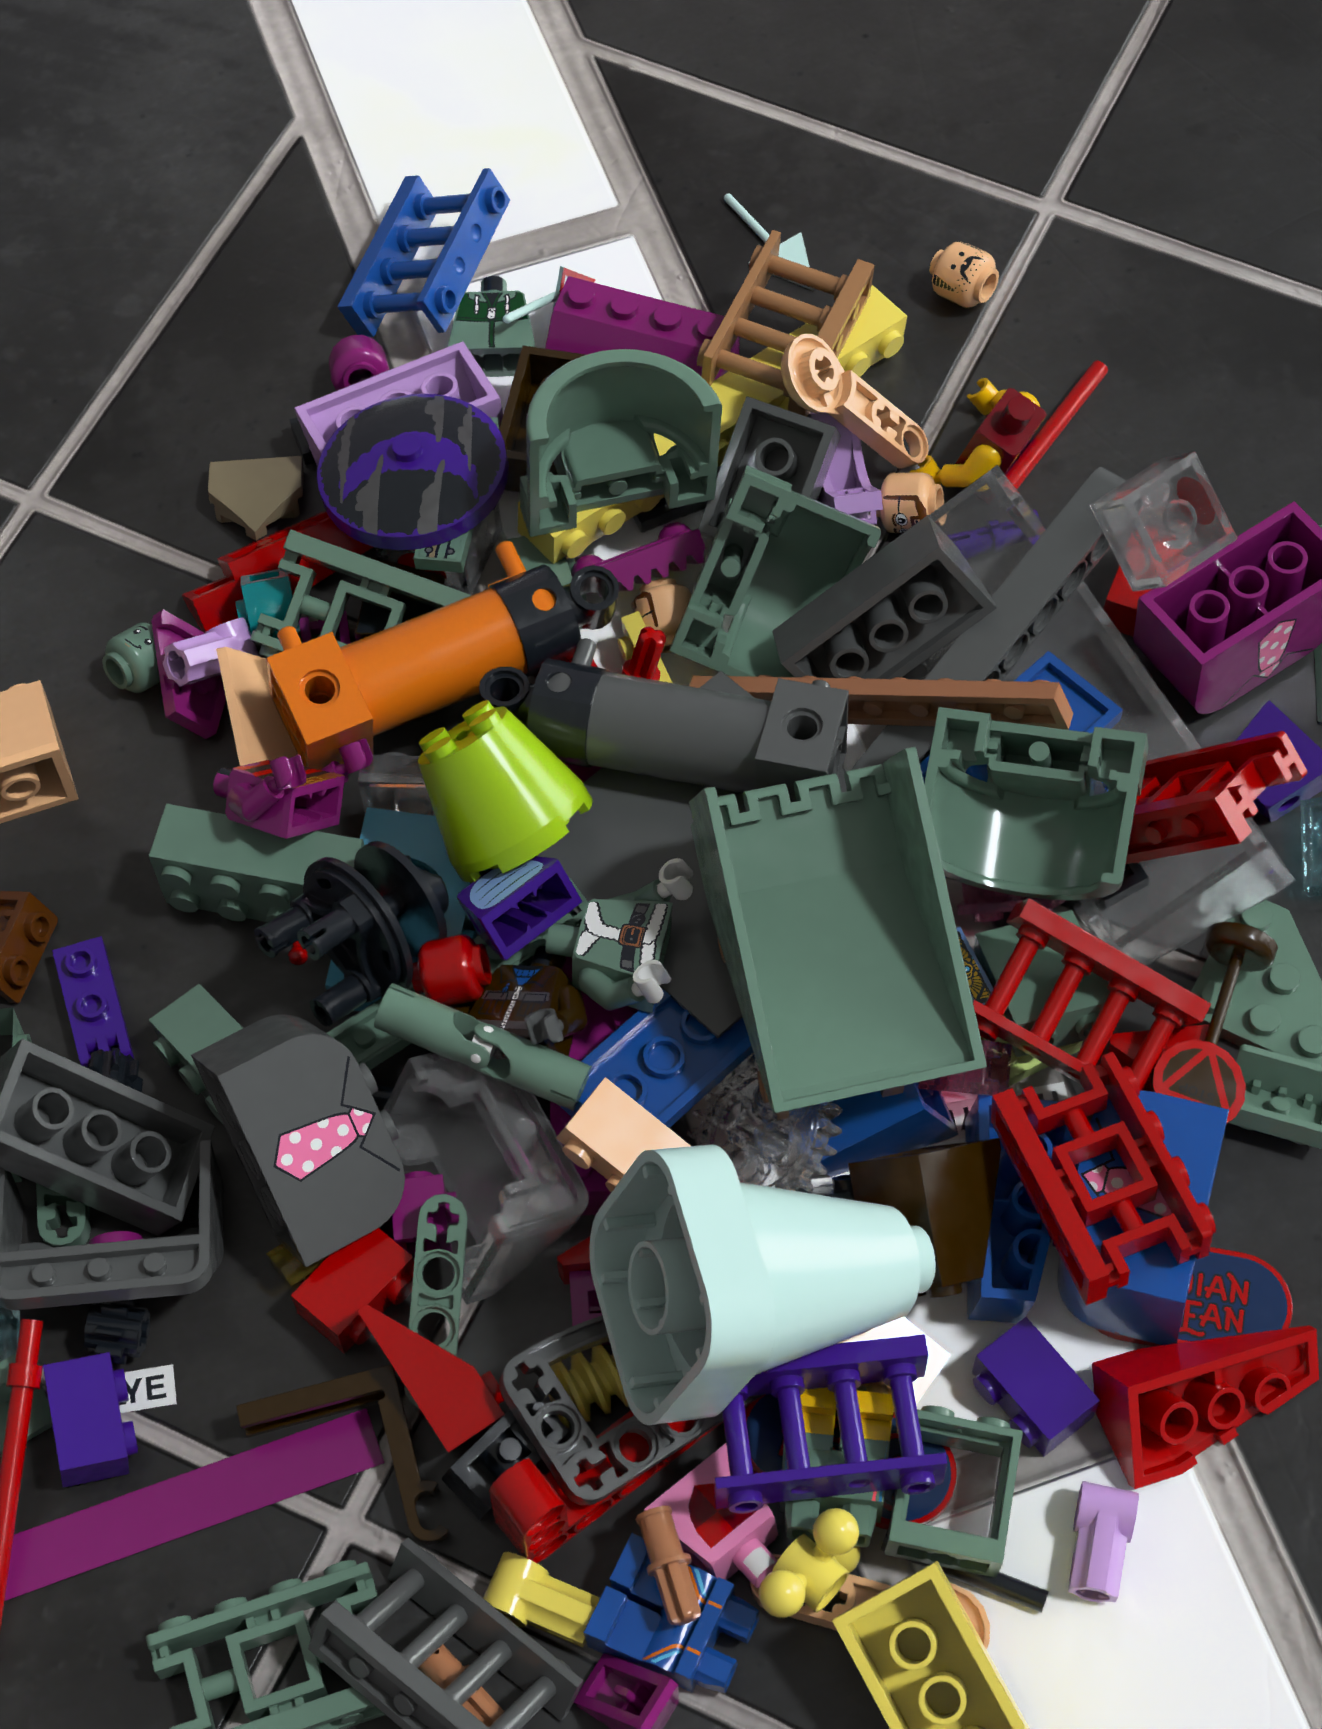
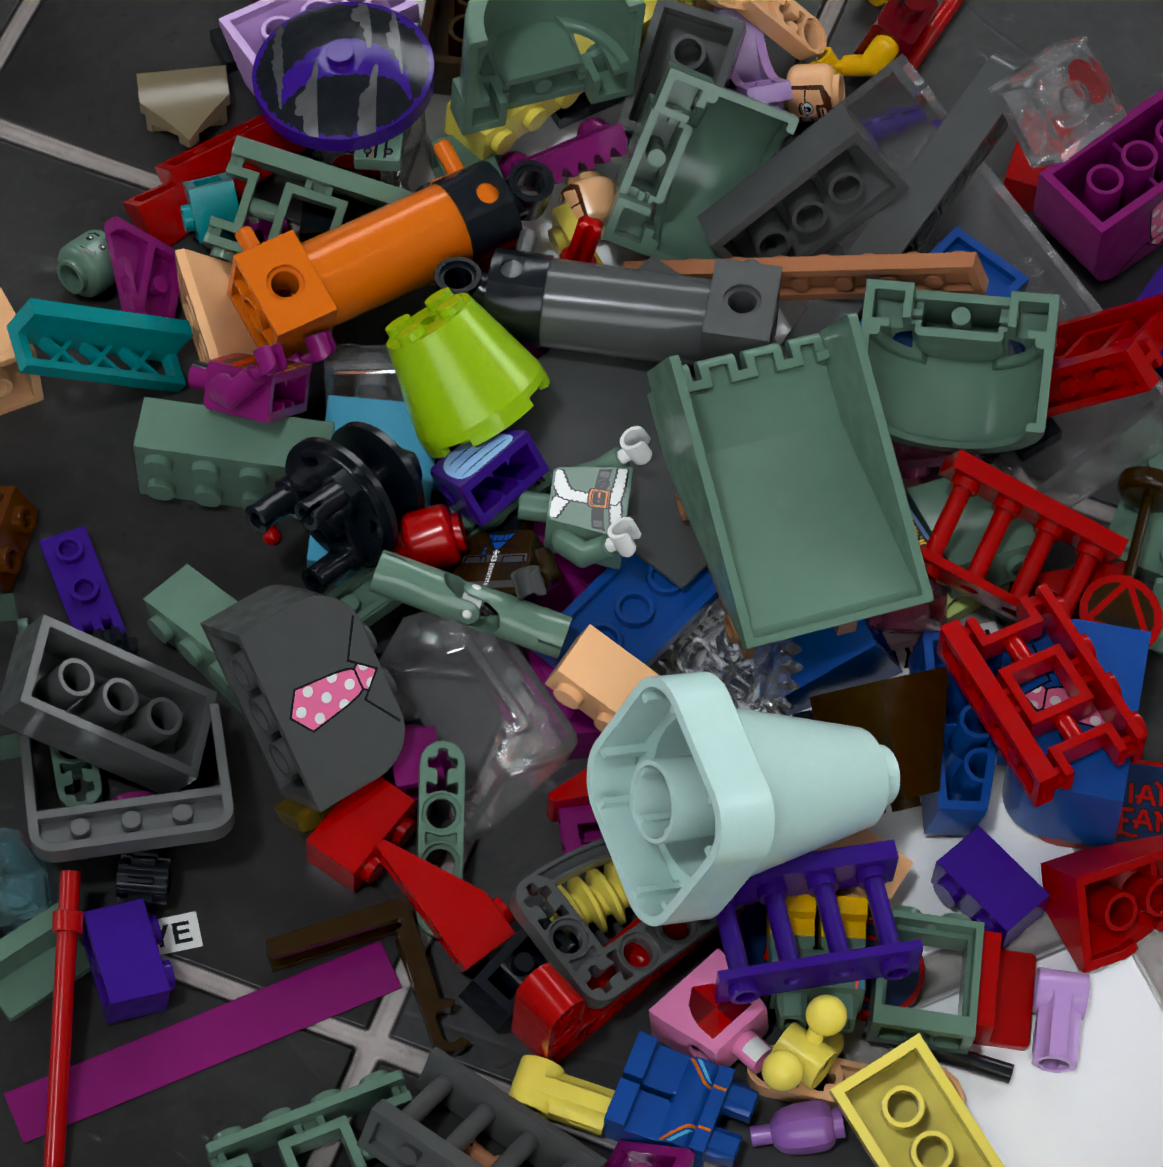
camera: 10 degrees left, 0 degrees up
lavender piece [162,618,260,687] -> none
nougat axle [636,1506,701,1626] -> none
none -> teal fence [6,298,193,393]
none -> medium lavender plant [749,1100,846,1155]
none -> red panel [972,931,1036,1051]

